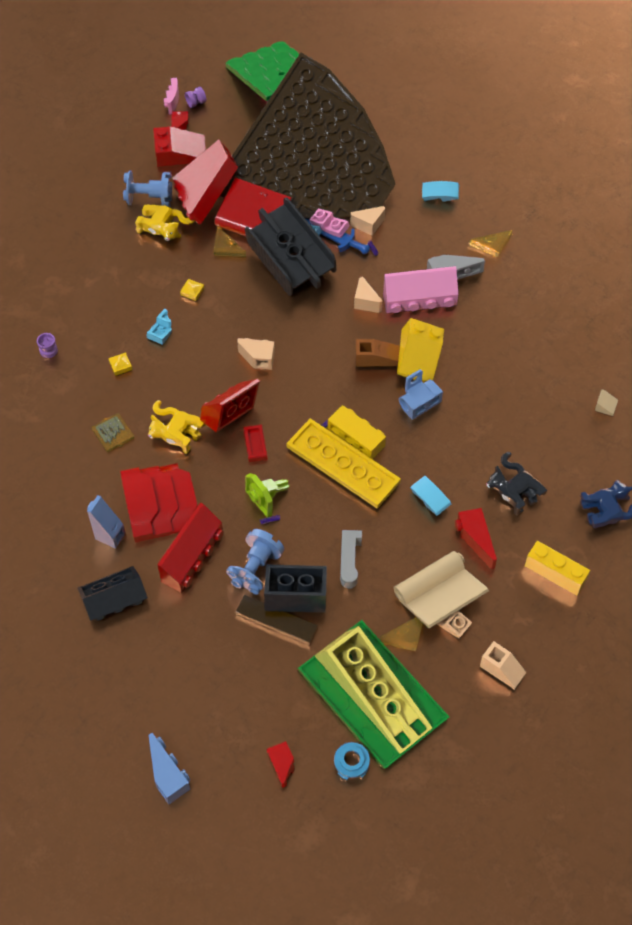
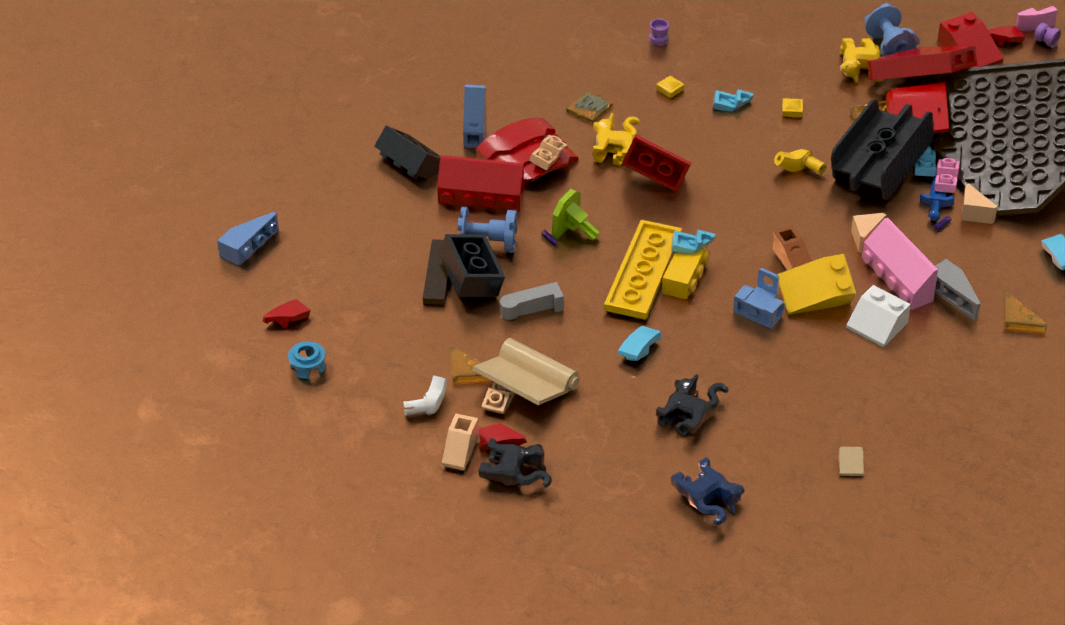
camera: 70 degrees right, 15 degrees down
light nougat slope [237,338,275,370] -> none
red tile [243,424,268,462] -> none
piece [297,620,449,769] -> none
red slope [455,508,497,569] -> none
yellow brick [525,541,590,596] -> none
none -> white arm [403,376,448,416]
none -> red slope [478,423,527,451]
none -> black animal [478,438,552,488]
none -> light nougat slope [529,135,567,170]
none -> medium azure slope [671,230,715,254]
none -> yellow arm [774,149,827,175]
none -> white slope [846,285,911,348]

